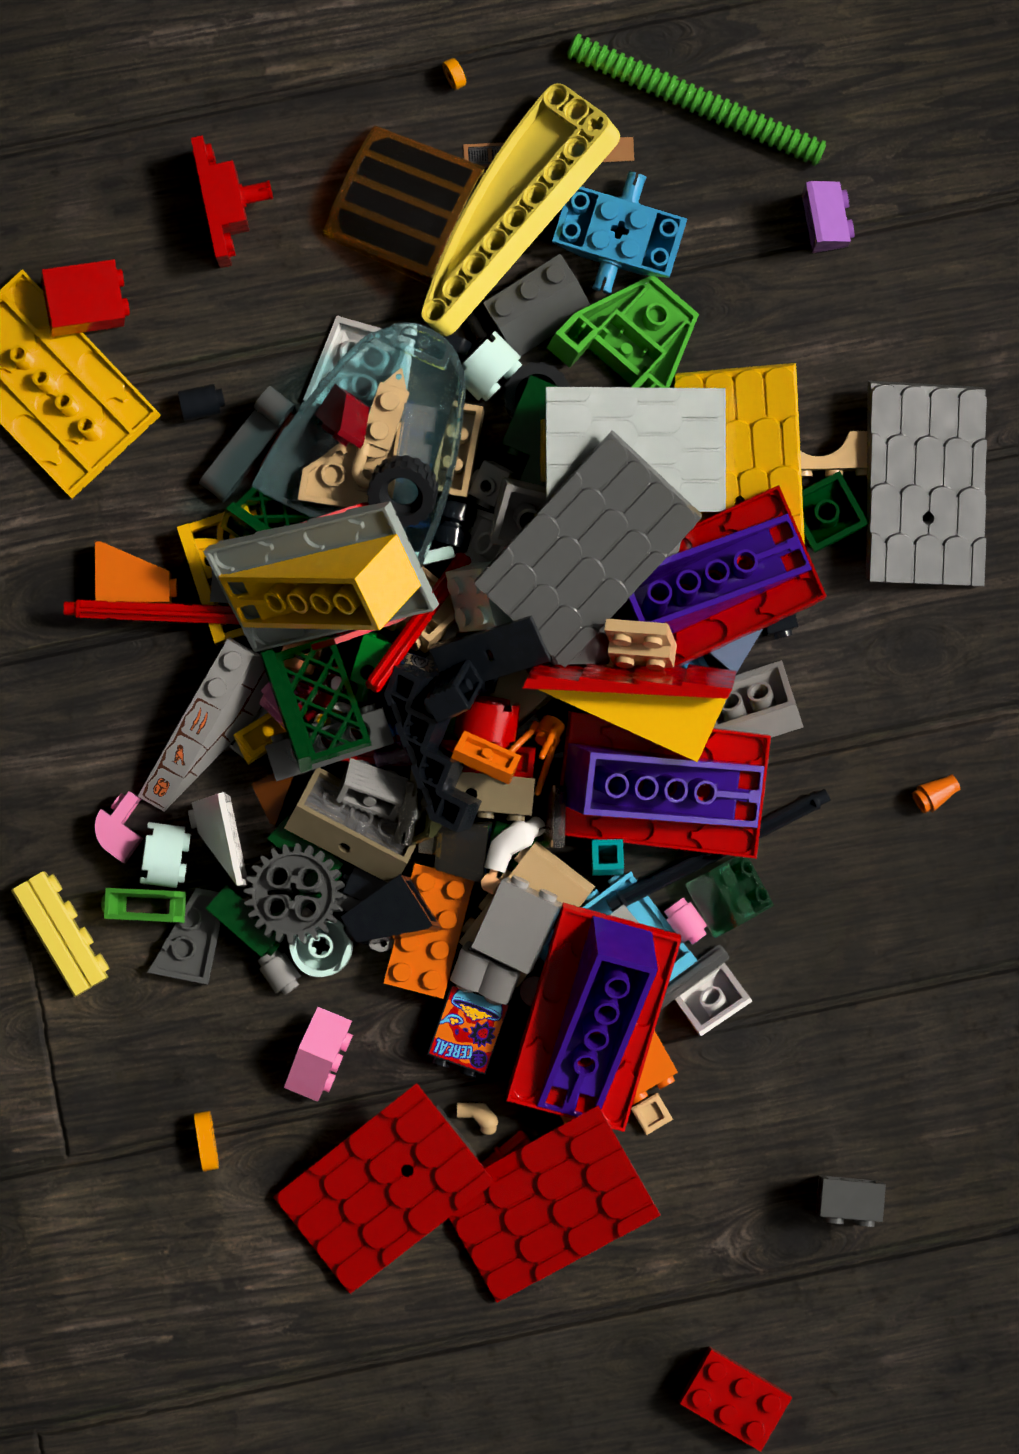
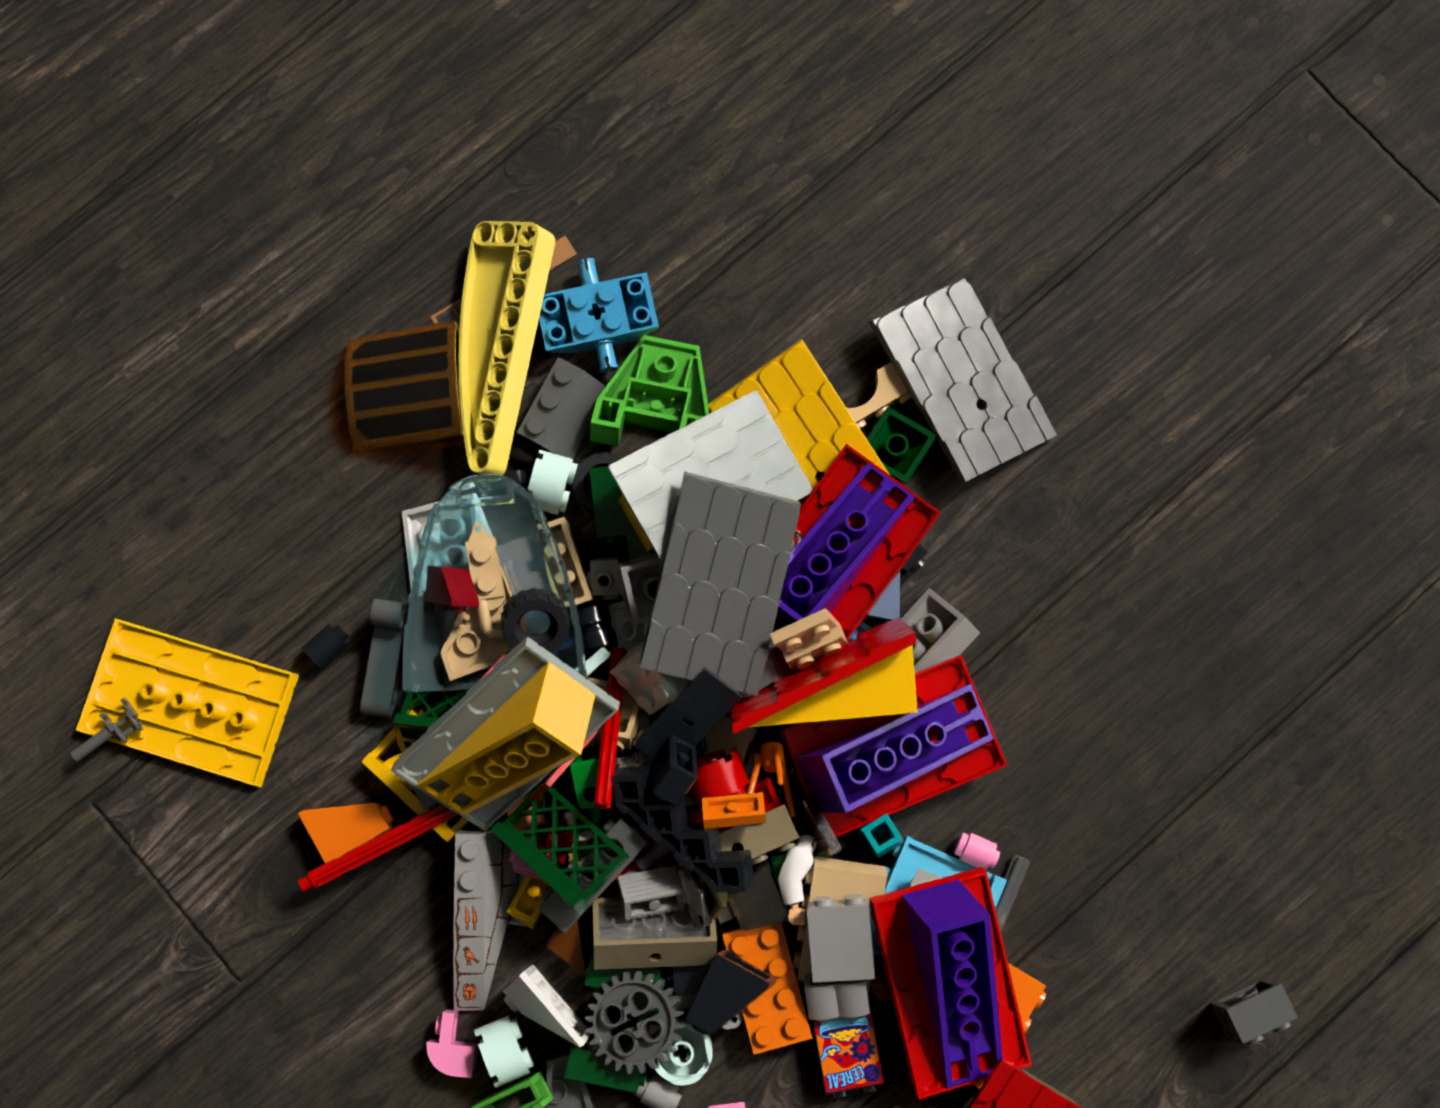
camera: 30 degrees left, 5 degrees down
red brick [41,259,130,337] -> none
red brick [191,135,273,268] -> none
light orange tile [442,58,466,90] -> none
bright green piece [567,33,826,166] -> none
black piece [606,789,831,912] -> none
tan tile [631,1093,673,1135] -> none
white slope [675,963,752,1036] -> none
clear green slope [685,856,774,938] -> none
medium lavender slope [802,181,855,253] -> none
orange cone [912,774,960,813] -> none

